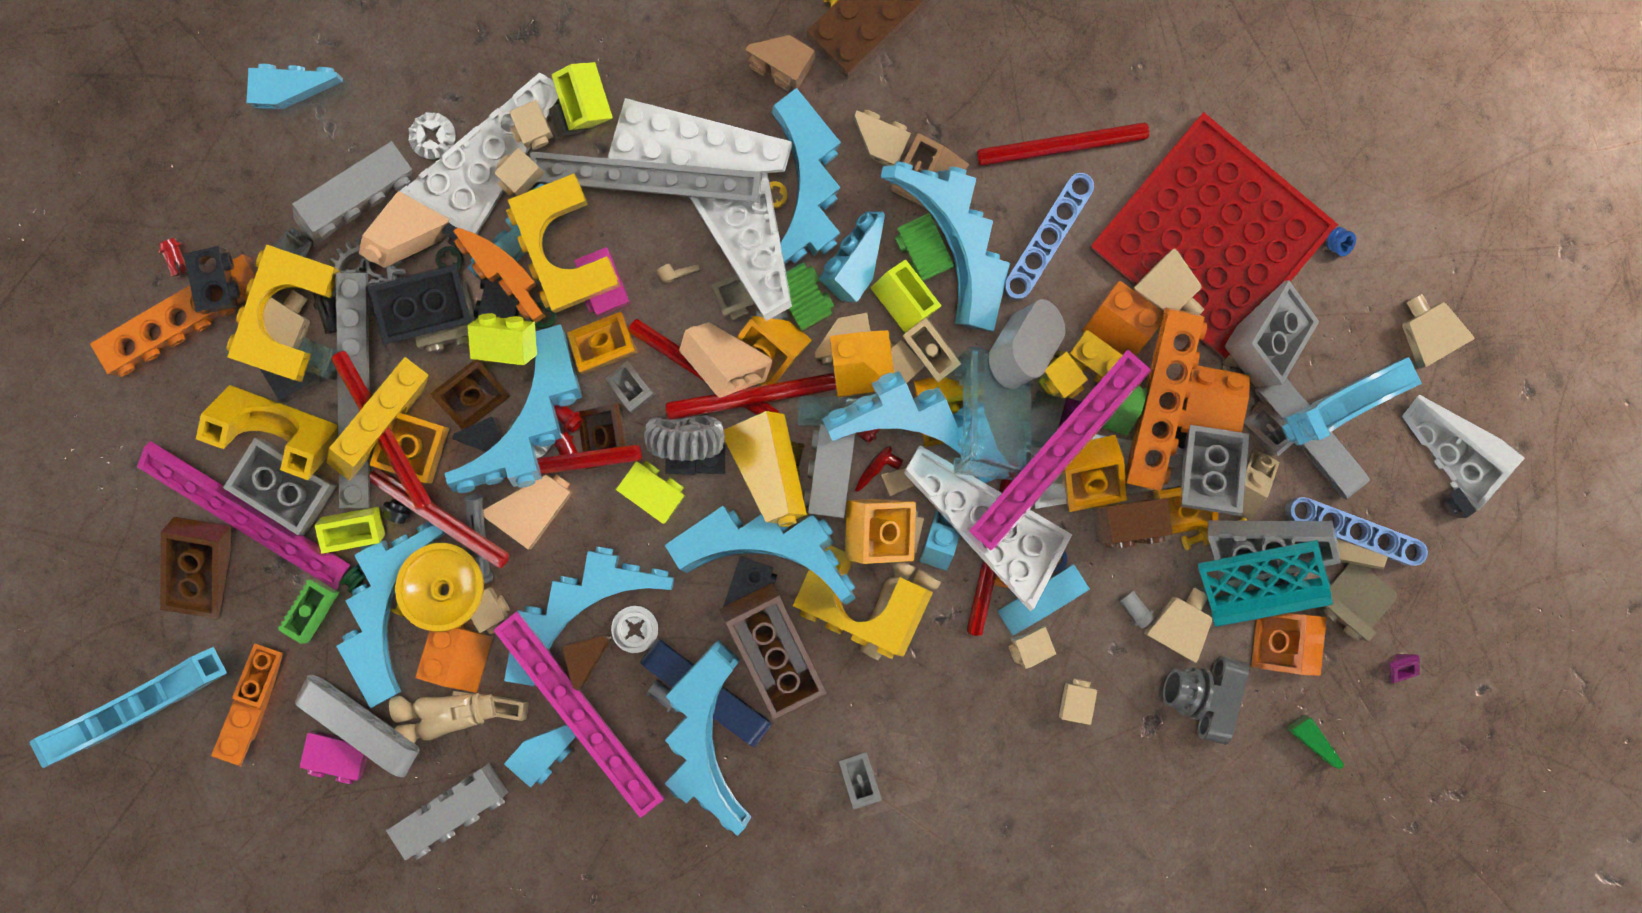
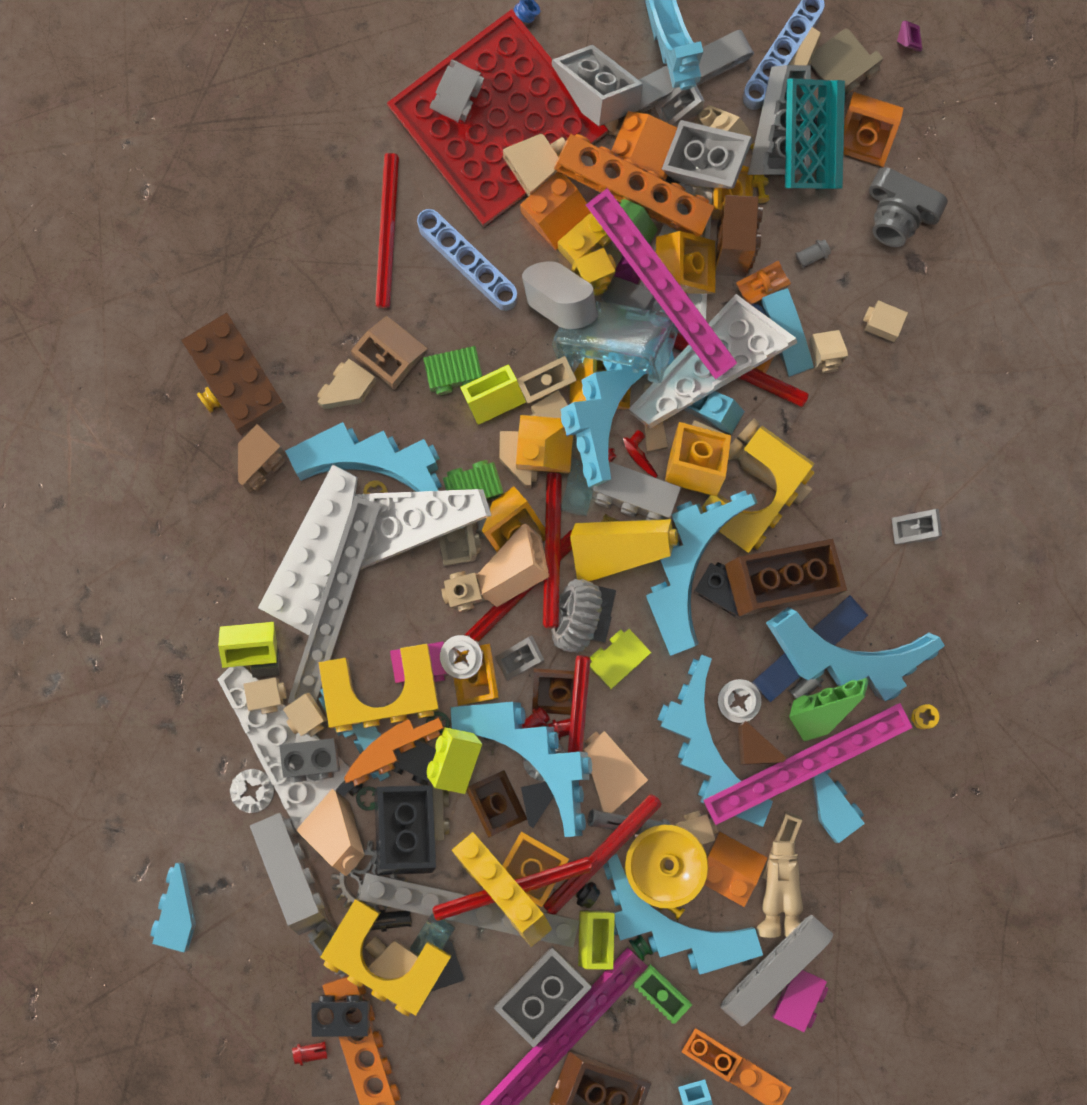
camera: 75 degrees left, 5 degrees down
yellow arch [196,385,338,480] -> none
light grey wedge [386,763,508,861] -> none
tan hand [657,263,700,284] -> none
medium azure slope [819,211,885,302] -> none
medium azure arch [881,162,1010,331] -> none
tan torso [1144,588,1213,663] -> none
green slope [1287,715,1344,770] -> none
none -> dark grey brick [279,738,340,783]
none -> light grey brick [430,59,484,122]
none -> white gear [440,635,483,679]
none -> tan brick [442,571,485,612]
none -> orange hips [736,260,791,305]
none -> bright green slope [789,678,868,741]
none -> yellow bush [911,704,939,730]

